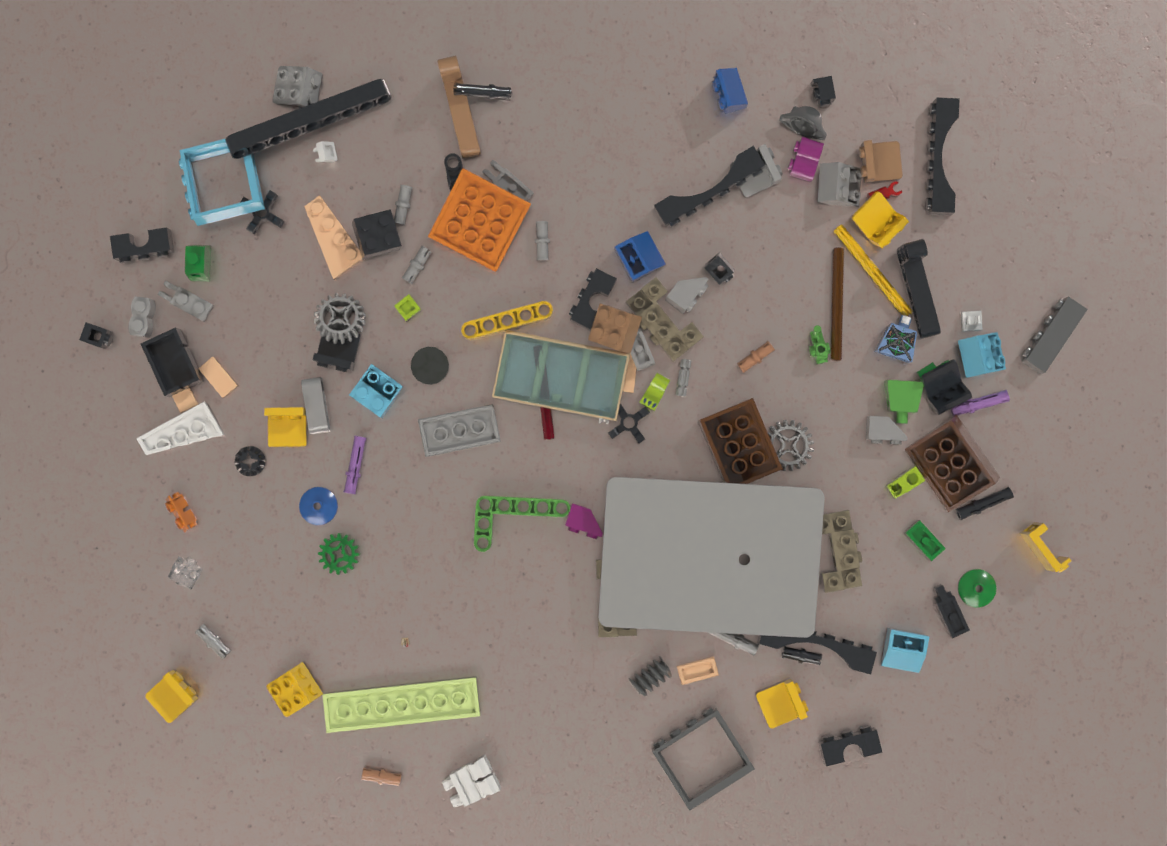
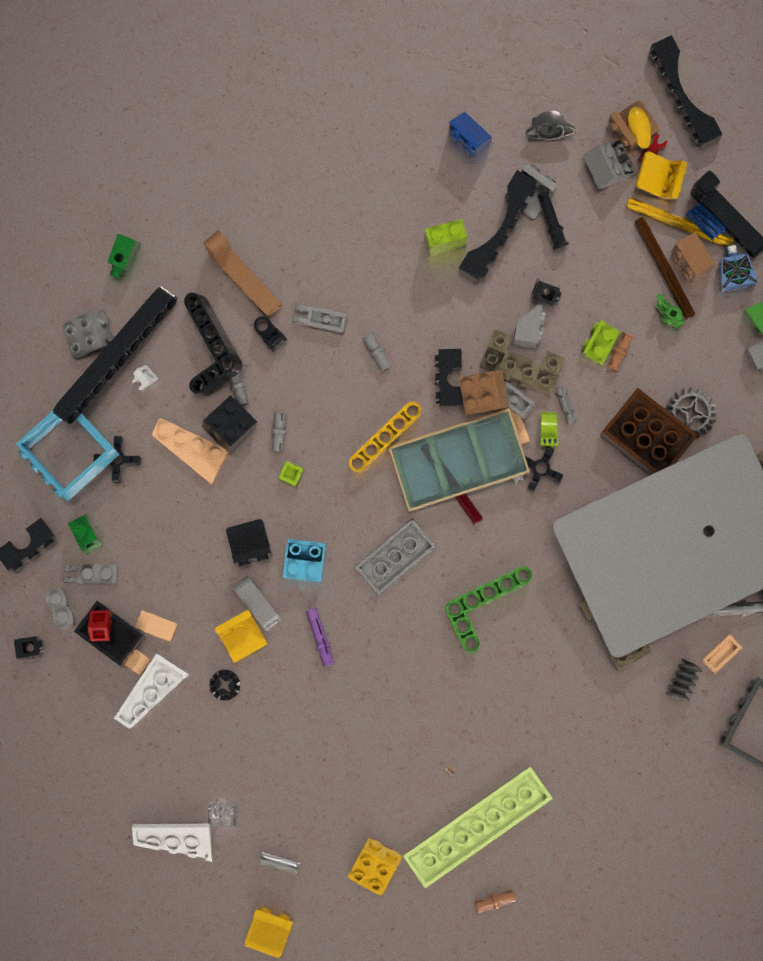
camera: 25 degrees left, 5 degrees down
orange hinge [165,492,198,533] -> none
blue dish [299,487,338,525] -> none
light grey gear [314,293,366,344] -> none
green gear [318,533,360,575] -> none
pearl dark grey tile [411,347,449,385] -> none
orange plate [428,168,531,272] -> none
white hips [442,754,501,807] -> none
black pin [453,83,512,100] -> none
magenta slope [565,503,603,539] -> none
blue slope [614,231,666,283] -> none
magenta brick [788,137,824,182] -> none
black brick [811,76,836,107] -> none
none -> red brick [88,610,112,641]
none -> green torso [108,234,141,279]
none -> white wing [132,824,213,862]
none -> black beam [184,292,243,396]
none -> lime brick [424,219,467,256]
none -> black pin [537,191,569,250]
none -> lime bracket [581,319,621,366]
none -> yellow arm [628,107,651,149]
none -> medium nougat brick [671,232,715,283]
none -> blue tile [685,203,727,240]

